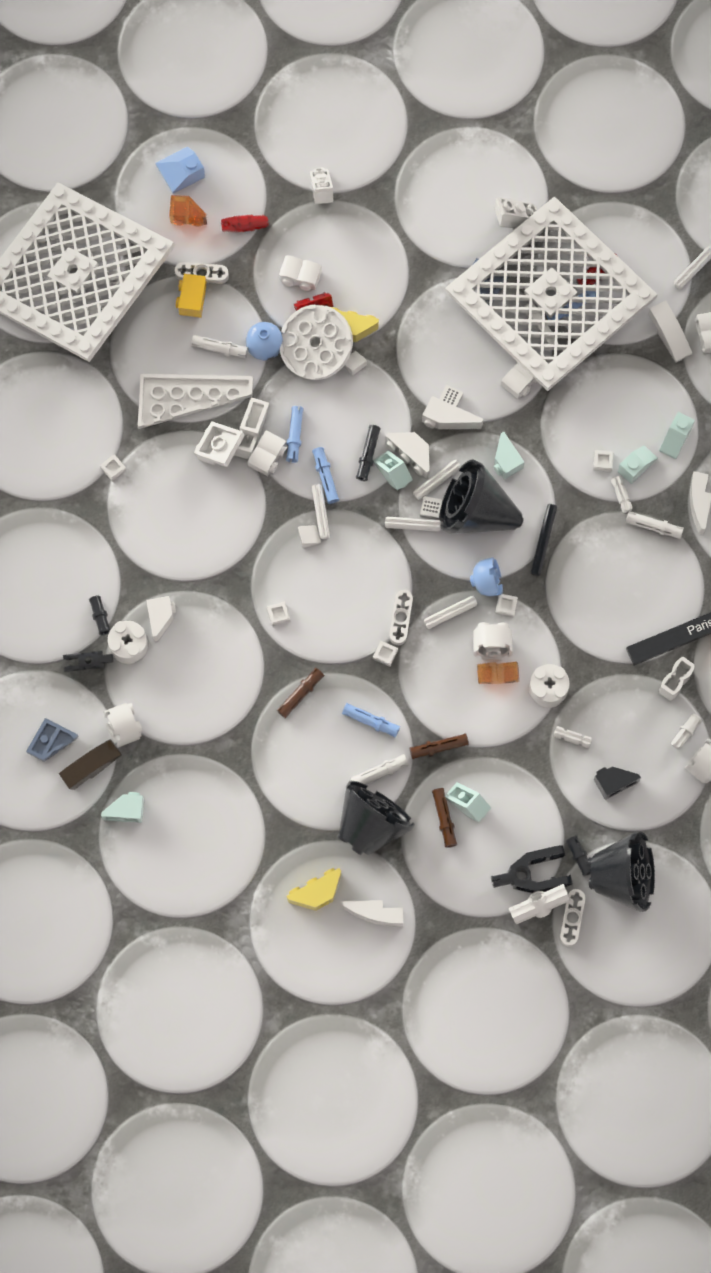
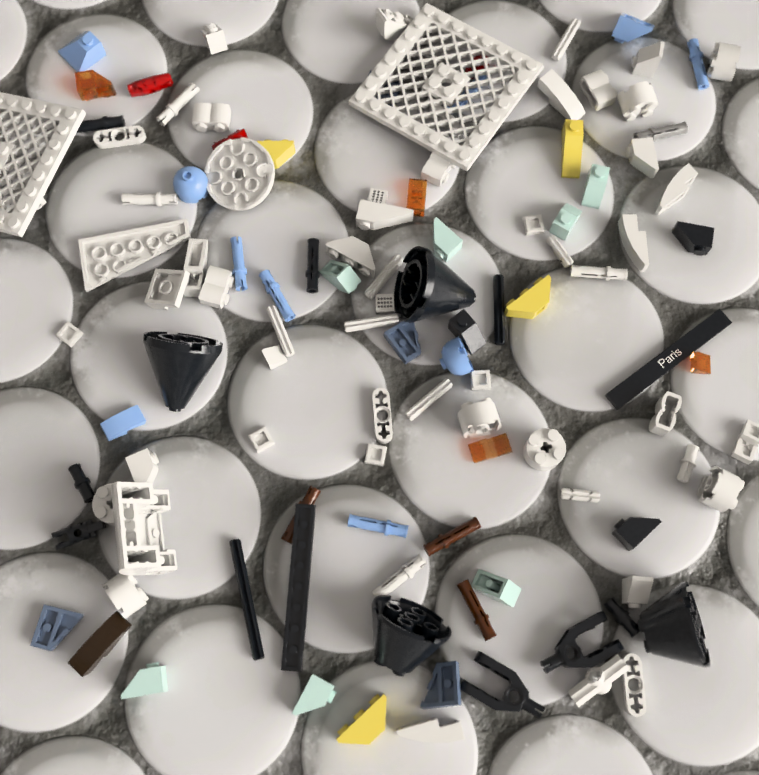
camera: 15 degrees left, 0 degrees up
yellow brick [176,274,207,318] -> none
white slope [344,351,367,376] -> none
none -> black pin [76,115,125,133]
none -> light blue slope [100,405,146,441]
none -> white slope [111,482,177,575]
none -> black cone [143,331,223,412]
none -> white pin [156,82,200,126]
none -> black axle [229,539,264,661]
none -> black tile [281,504,316,672]
none -> light aqua slope [292,674,336,716]
none -> sand blue wing [383,321,421,364]
none -> clear orange slope [407,178,427,217]
none -> sand blue wing [420,661,461,709]
none -> black slope [448,309,486,355]
none -> black piece [460,651,545,719]
none -> light yellow slope [504,274,551,319]
none -> light yellow slope [561,119,583,179]
none -> white slope [622,576,653,609]

